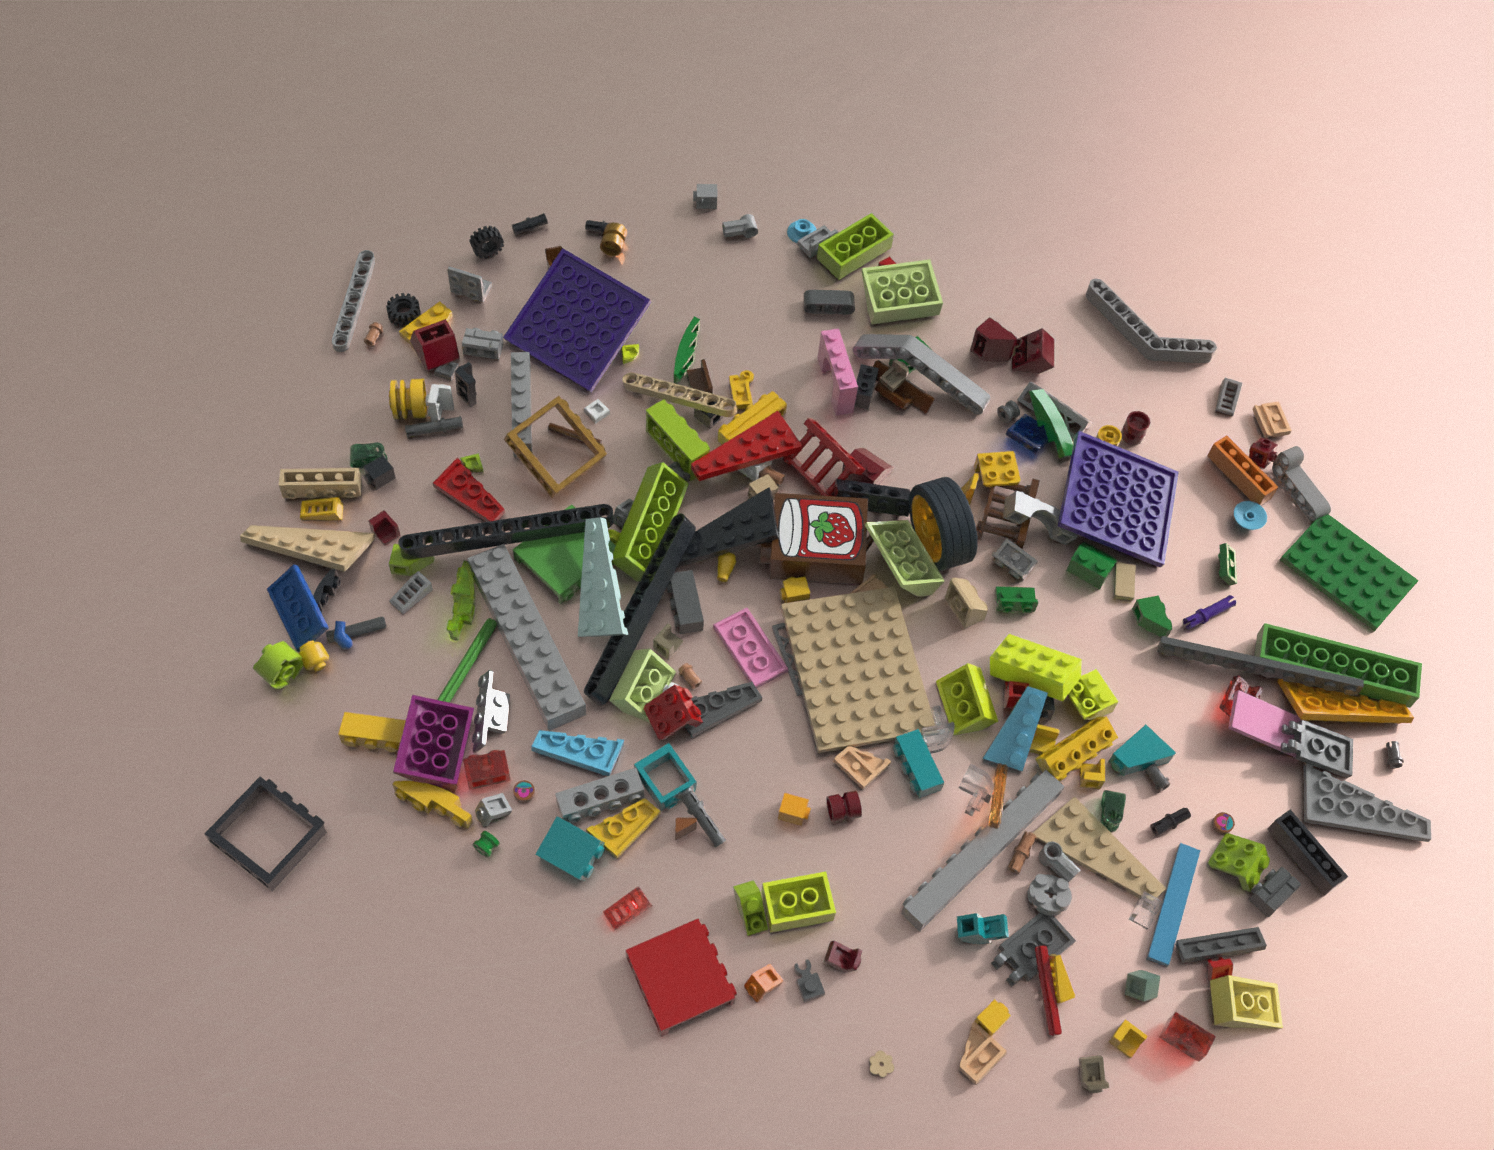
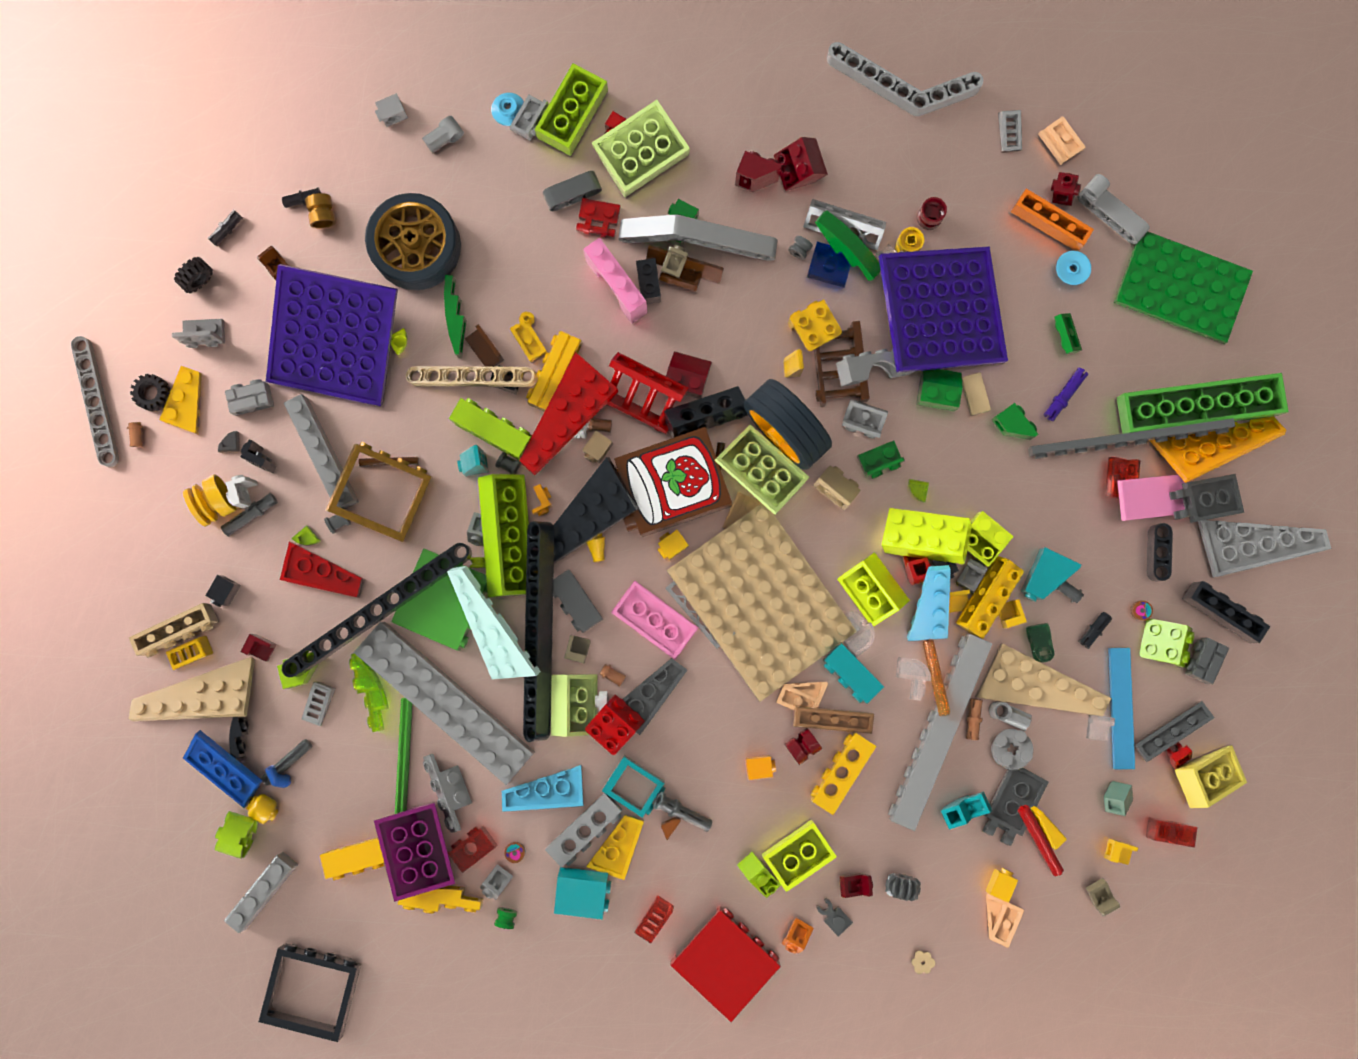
camera: 15 degrees left, 25 degrees up
clear green piece [350,442,388,469] -> none
dark red slope [410,319,460,372] -> none
white tile [584,399,610,424] -> none
dark grey pin [1386,741,1404,768] -> none
none -> light grey brick [224,852,298,933]
none -> dark grey bush [324,515,351,534]
none -> wheel [365,193,461,290]
none -> teal slope [457,445,489,477]
none -> light orange bracket [531,484,552,517]
none -> red plate [576,198,621,238]
none -> medium nougat tile [793,706,874,734]
none -> yellow brick [810,732,877,815]
none -> dark grey gear [885,873,921,901]
none -> clear neon green tile [908,479,929,503]
none -> light grey bracket [956,559,987,594]
none -> black beam [1147,523,1173,582]

